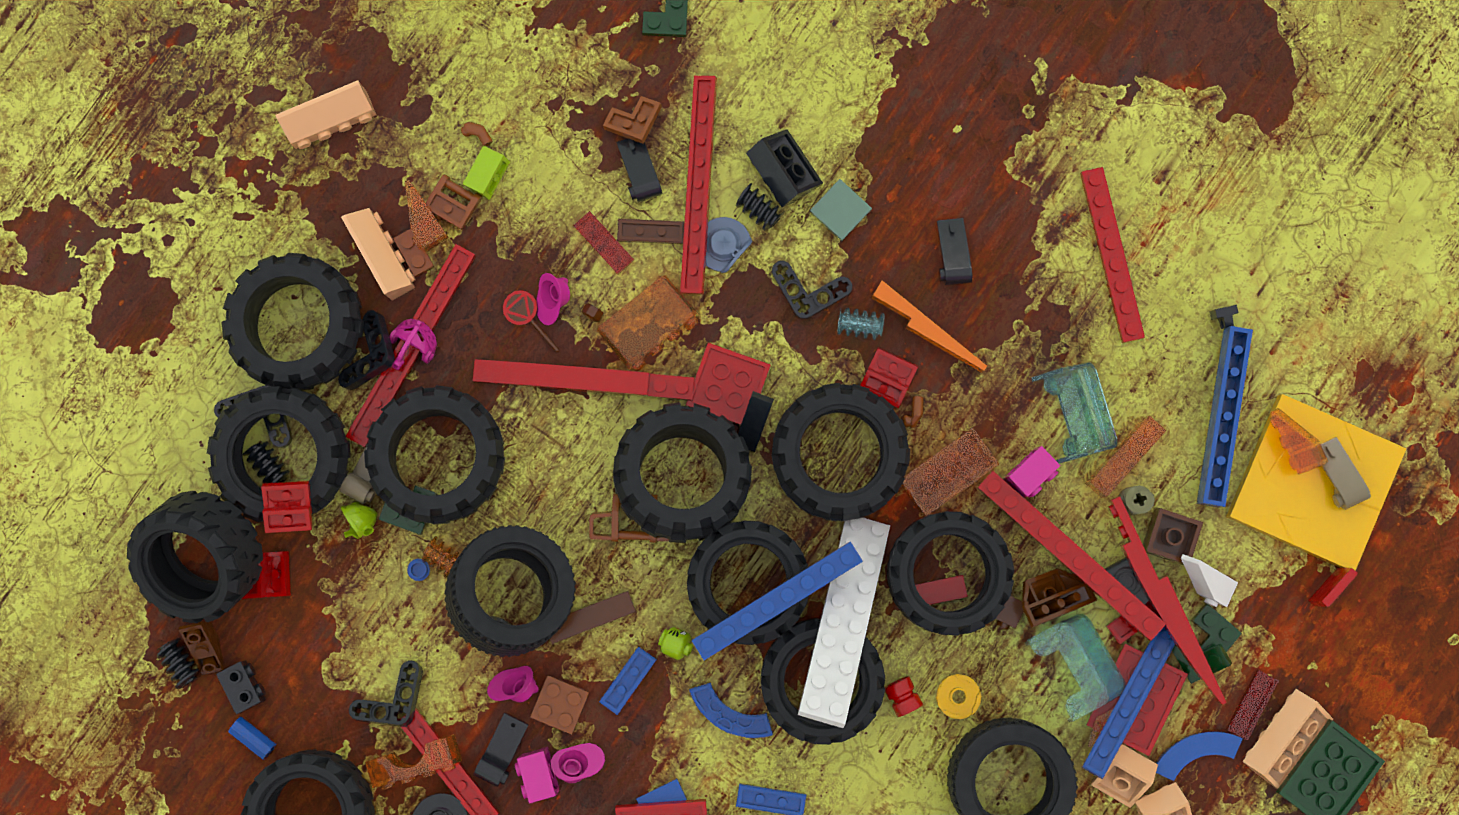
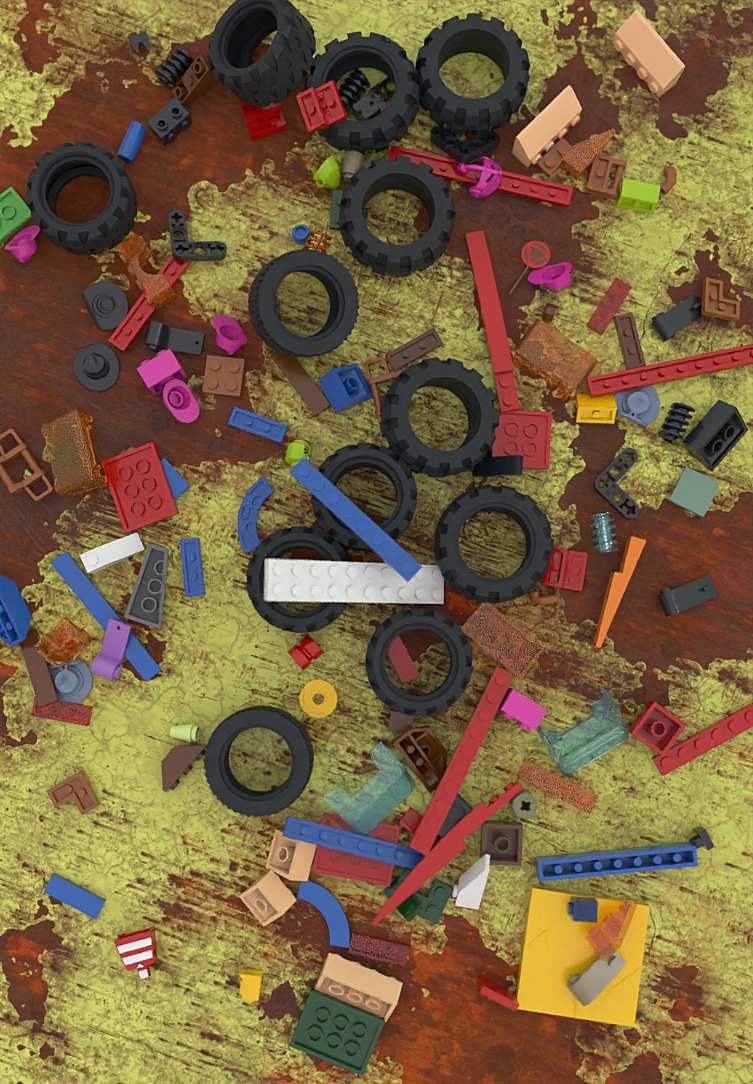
camera: 70 degrees right, 0 degrees up
none -> black tile [128,31,150,53]
none -> blue slope [319,363,373,413]
none -> black brick [352,95,388,121]
none -> reddish brown tile [385,328,443,372]
none -> clear blue brick [567,896,598,923]
none -> yellow panel [576,394,617,424]
none -> red brick [627,700,686,757]

